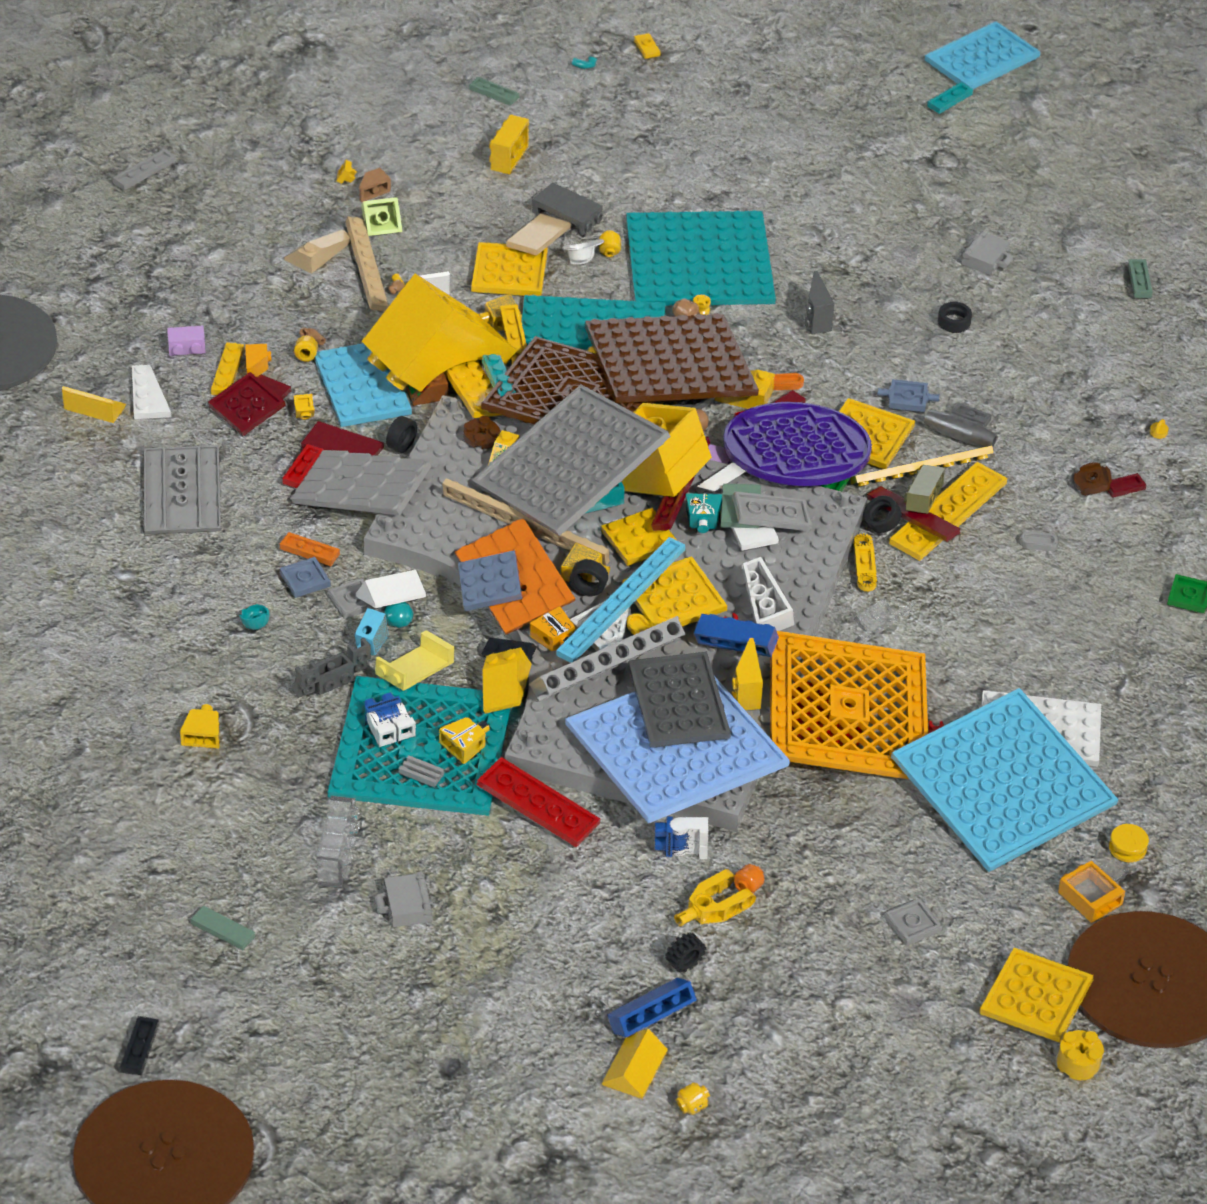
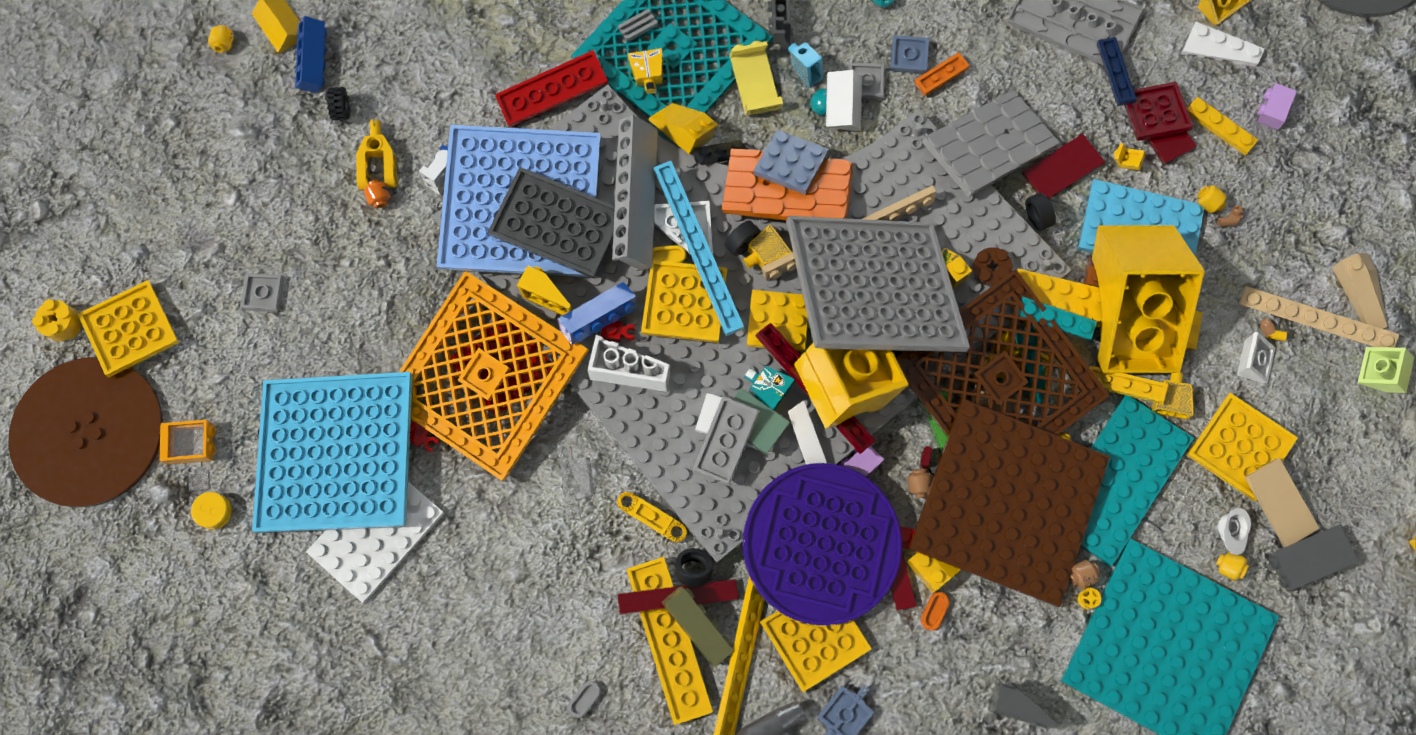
camera: 130 degrees right, 30 degrees up
light orange slope [245,344,272,377] -> none
red plate [282,444,324,488] -> none
white hips [364,692,416,747] -> none
light orange torso [530,606,575,651] -> none
none -> dark blue tile [1097,37,1137,106]

